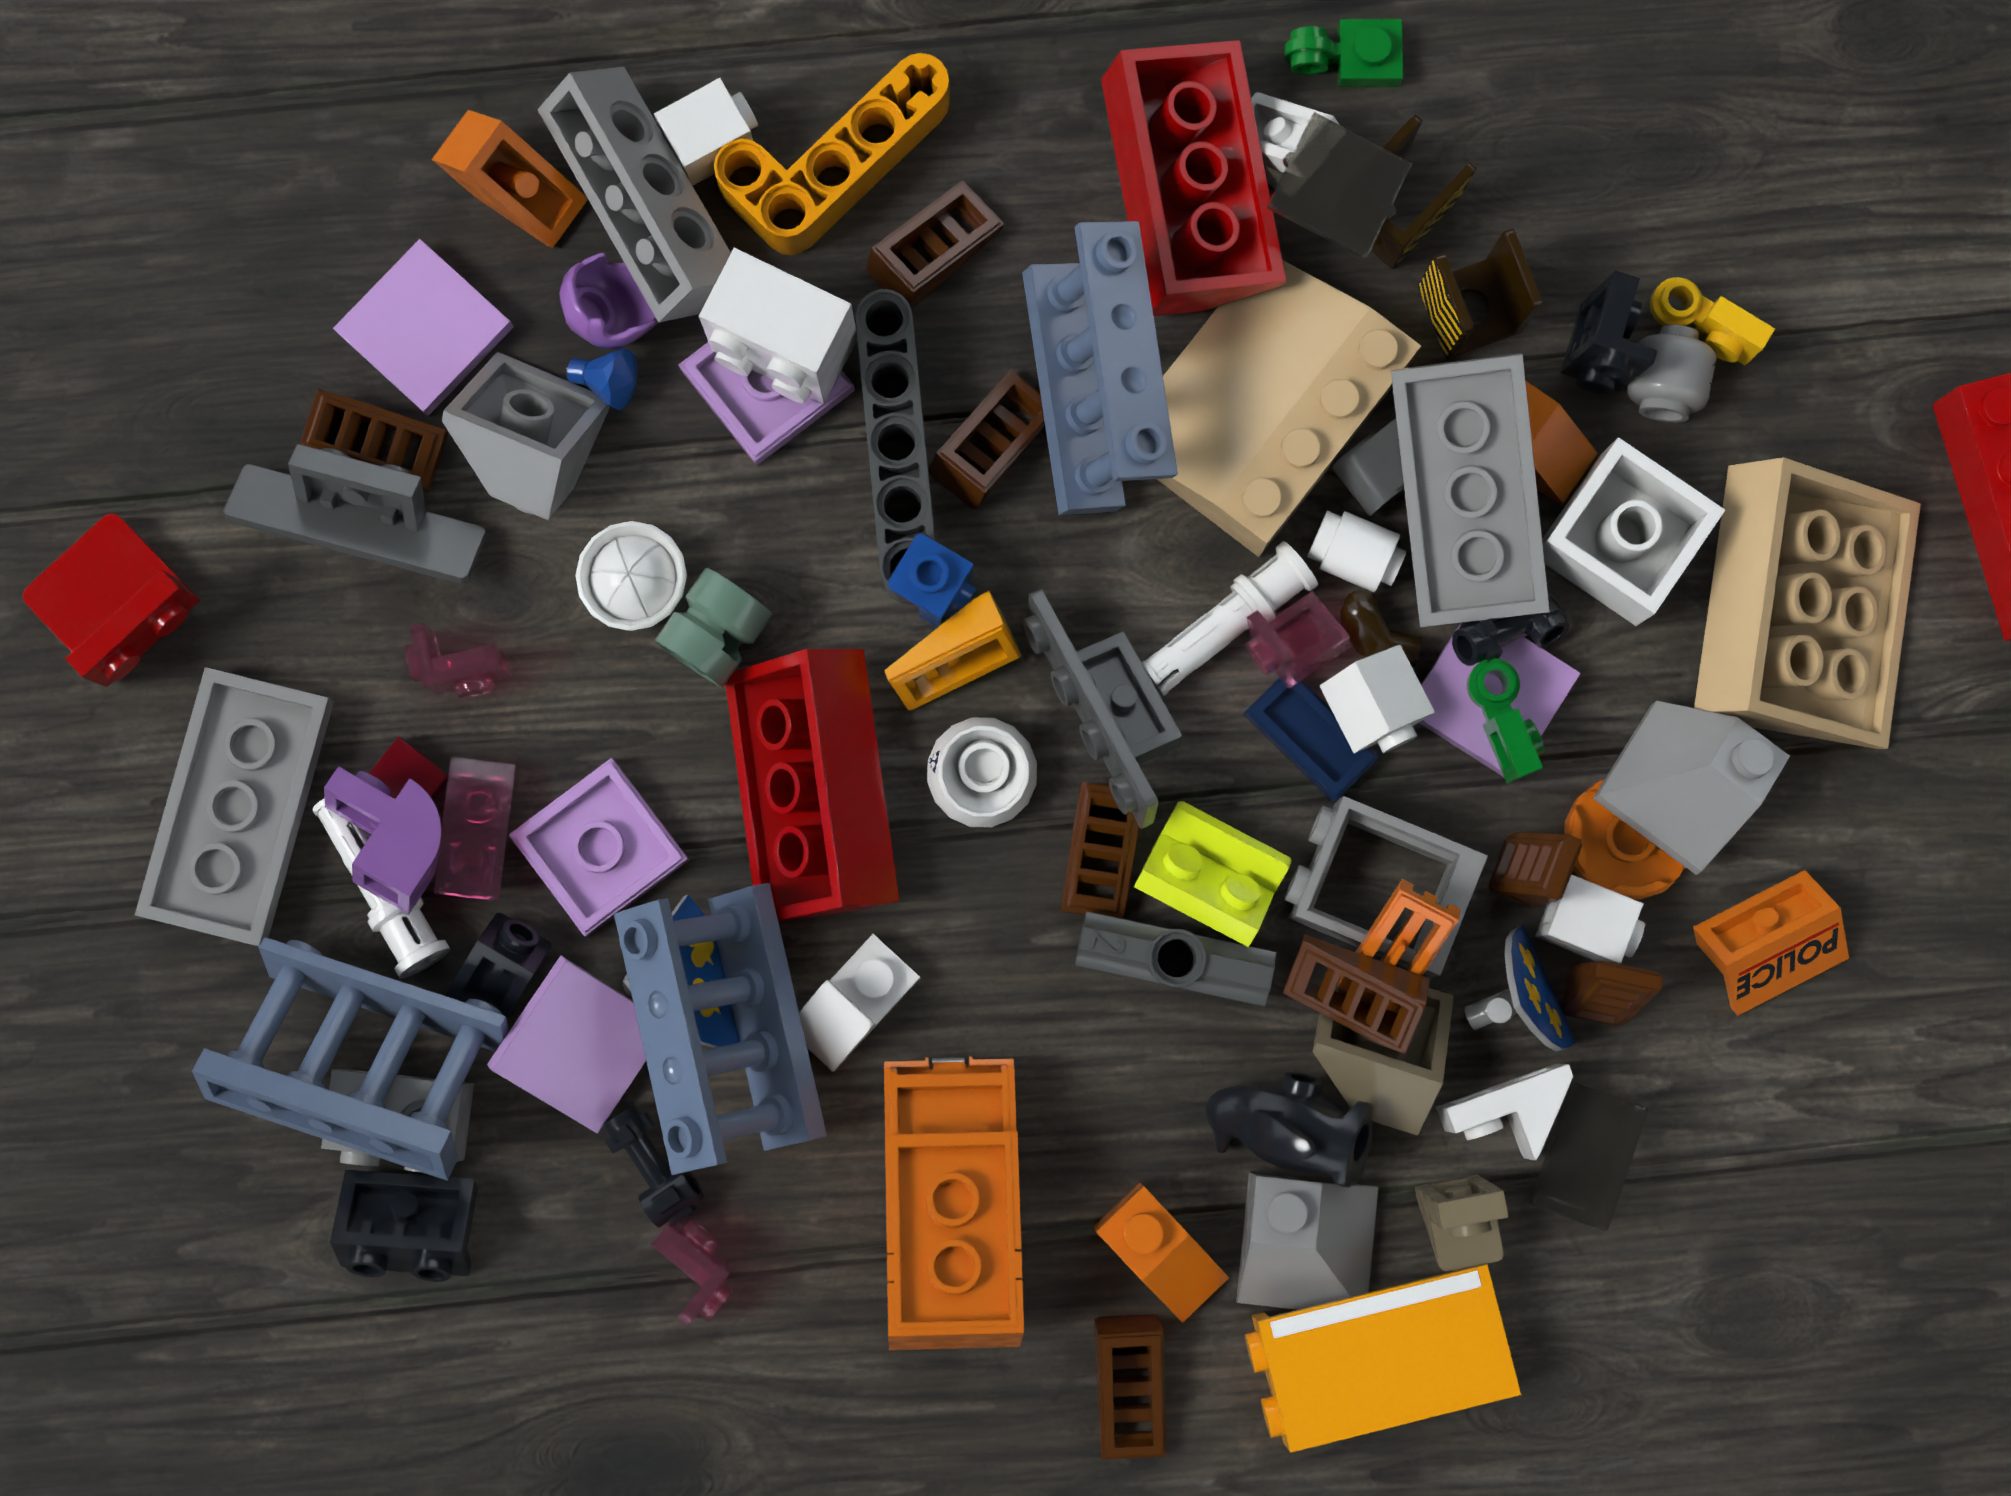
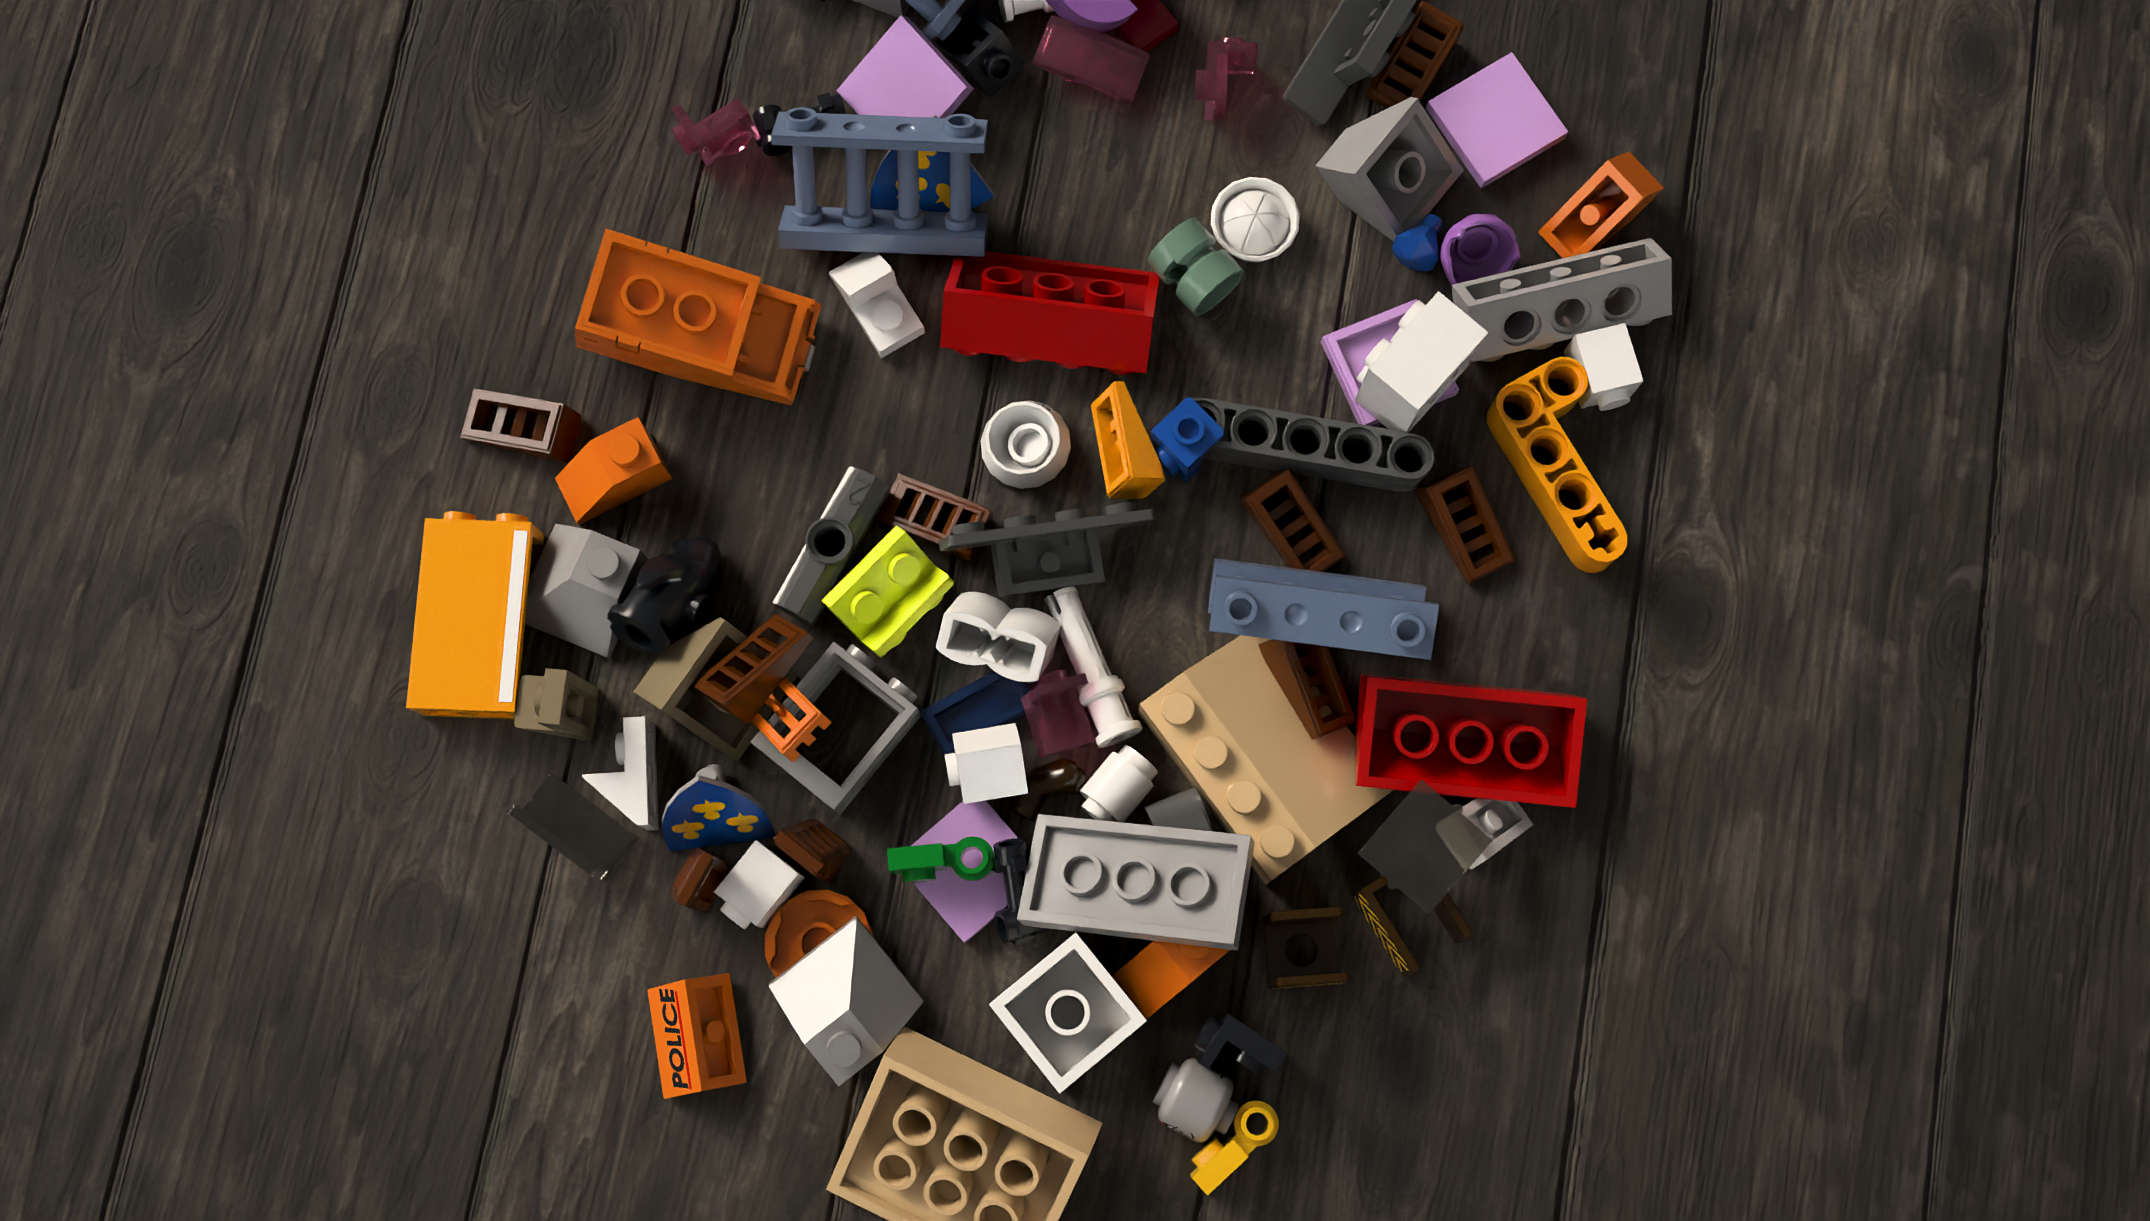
camera: 110 degrees right, 5 degrees down
lavender tile [509,758,690,937] -> none
green plate [1284,19,1403,87] -> none
none -> white brick [936,592,1061,682]
none -> reddish brown slope [1258,639,1357,740]

